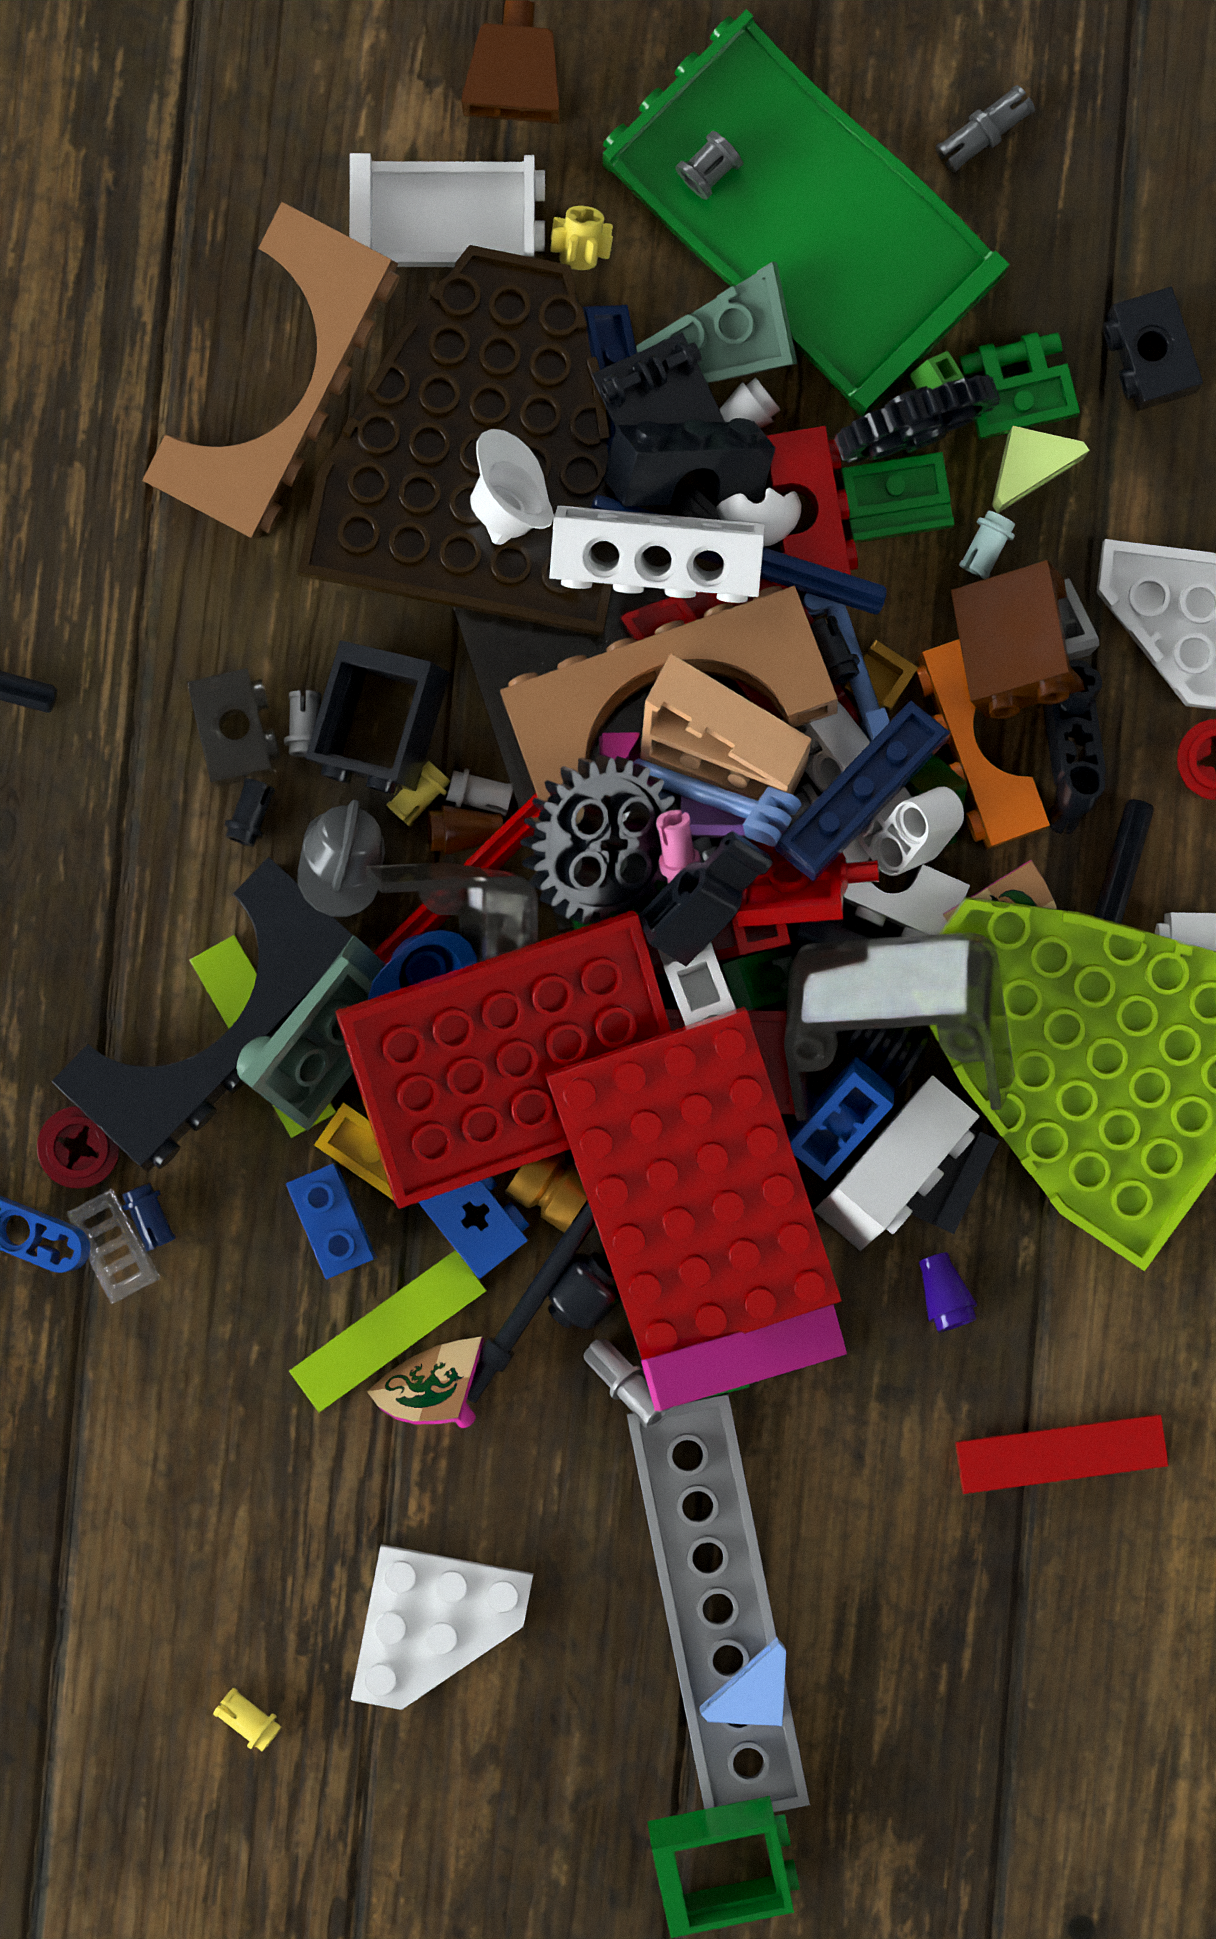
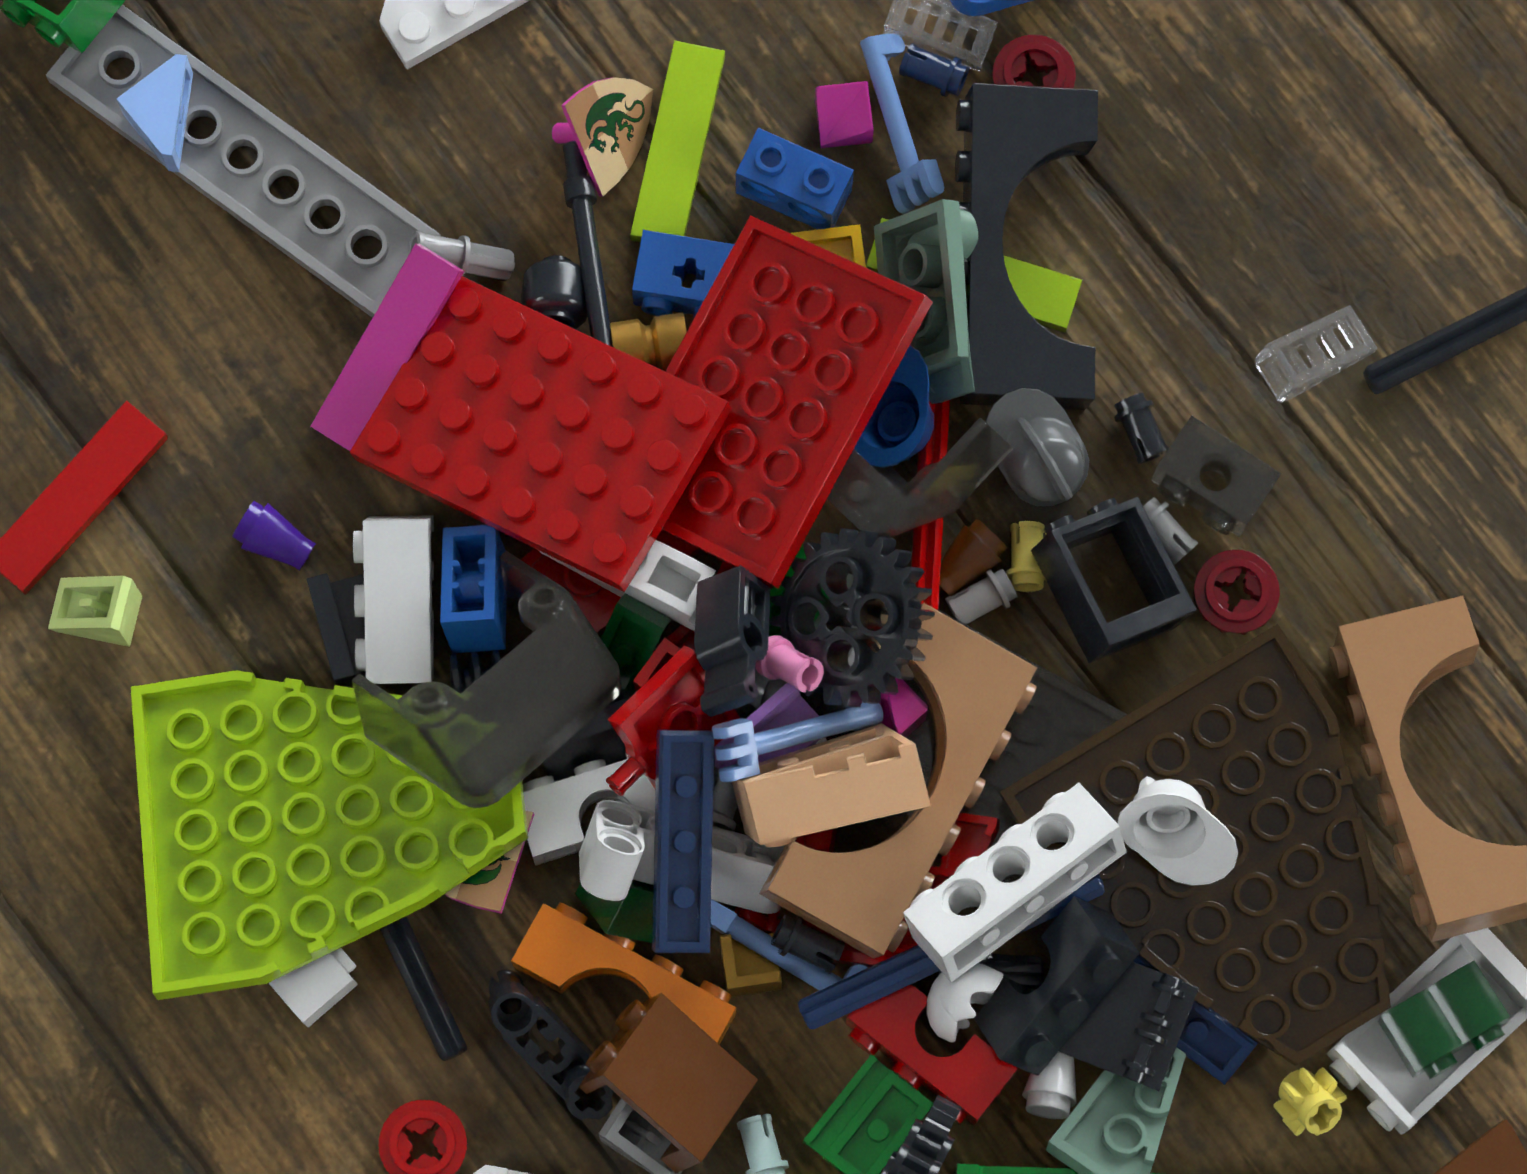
camera: 140 degrees right, 10 degrees down
none -> yellowish green slope [48,576,142,647]
none -> dark pink slope [815,81,873,148]
none -> medium blue hinge [860,34,944,214]
none -> dark red gear [1194,550,1280,635]
none -> clear slope [1255,305,1377,403]
none -> dark green brick [1378,960,1510,1079]

